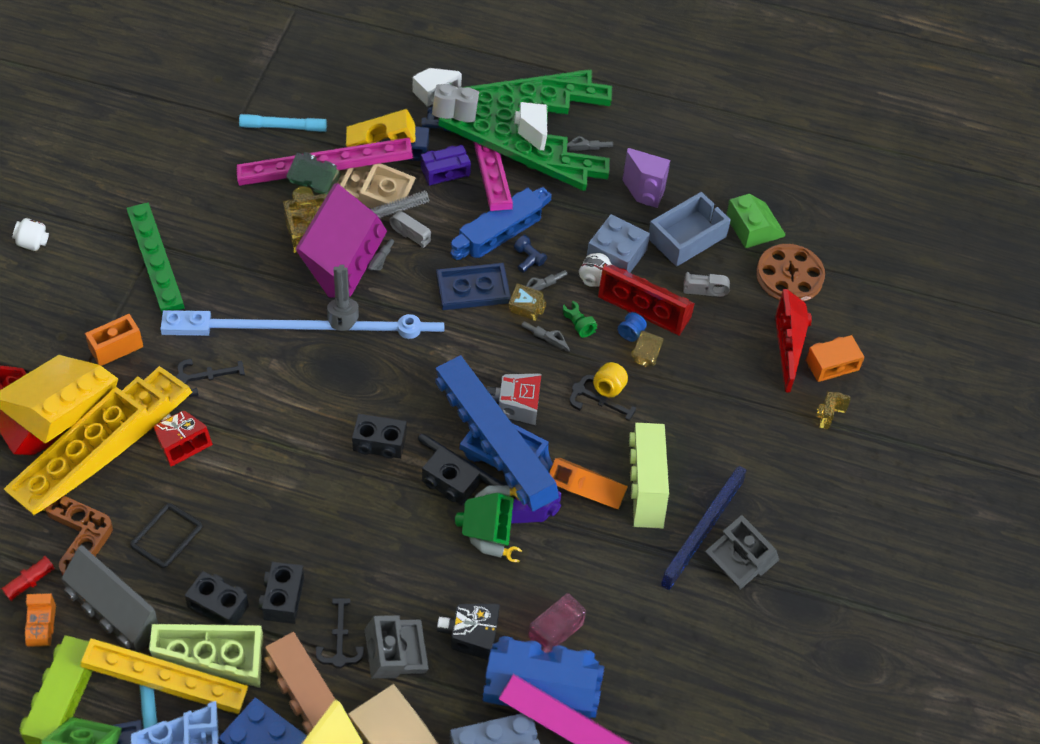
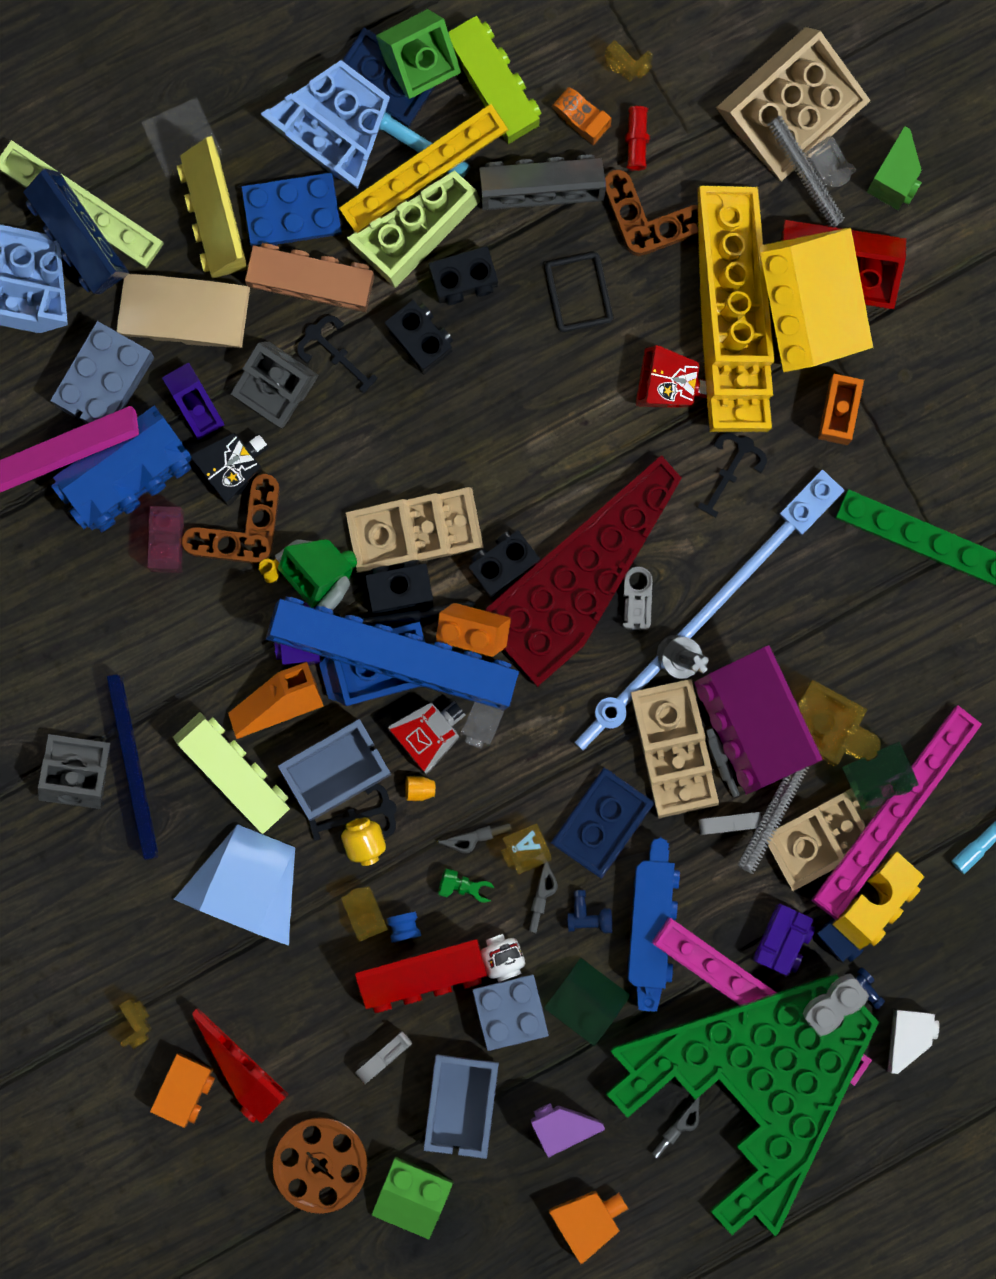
camera: 135 degrees right, 30 degrees up
white slope [514,102,547,151] -> none
none -> dark purple slope [162,363,225,440]
none -> light blue wedge [174,824,295,946]
none -> dark orange beam [182,474,280,564]
none -> sand blue piece [278,719,391,821]
none -> tan slope [346,487,484,573]
none -> light orange hose [405,776,435,801]
none -> orange brick [436,603,511,657]
none -> clear bracket [461,702,504,749]
none -> dark red wing [484,455,682,687]
none -> clear green slope [544,958,630,1046]
none -> orange torso [549,1191,628,1264]
none -> light grey piece [622,567,652,630]
none -> tan slope [631,679,719,818]

